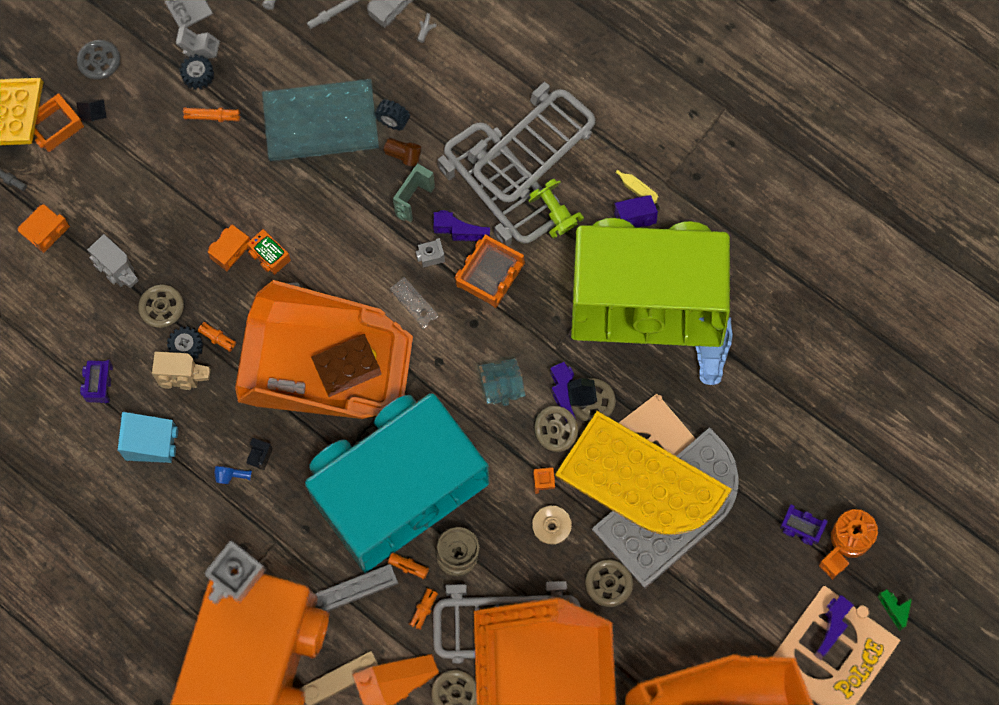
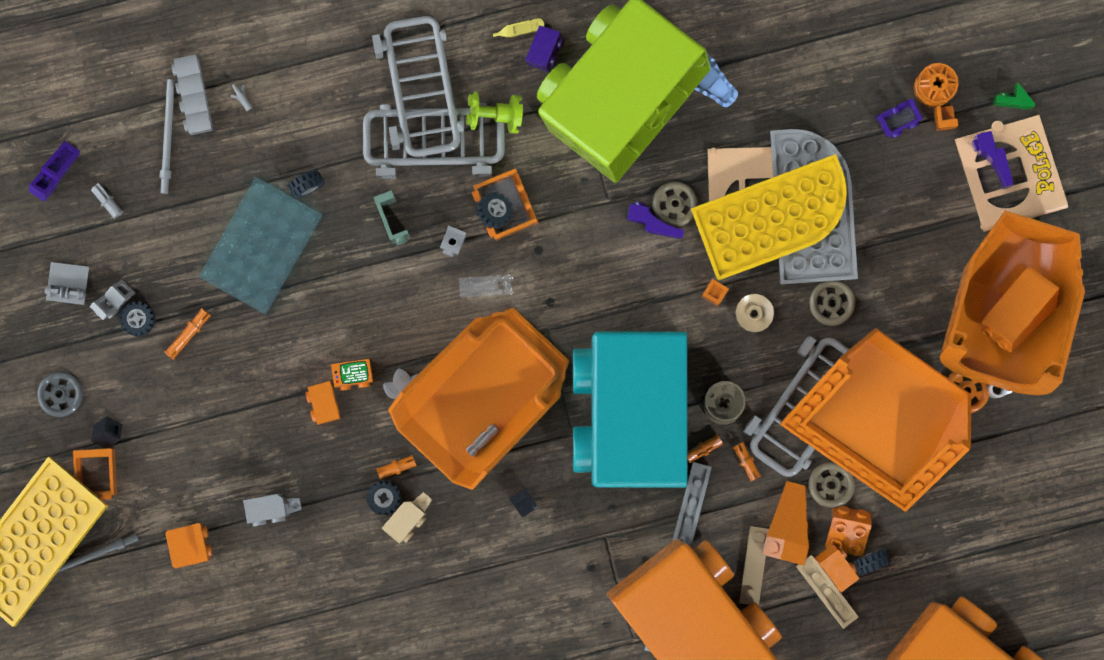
camera: 55 degrees left, 15 degrees up
dark purple window [80,360,113,403] -> none
medium azure slope [118,412,178,463] -> none
dark tan plate [138,285,184,328] -> none
light grey hinge [205,541,266,604] -> none
blue bar [215,466,252,484] -> none
reddish brown piece [311,334,381,397] -> none
reddish brown piece [384,138,422,166] -> none
dark purple slope [433,210,490,241] -> none
clear light blue brick [479,358,525,406] -> none
dark tan plate [535,406,578,452] -> none
black panel [567,378,597,408] -> none
none -> black wheel [476,192,513,229]

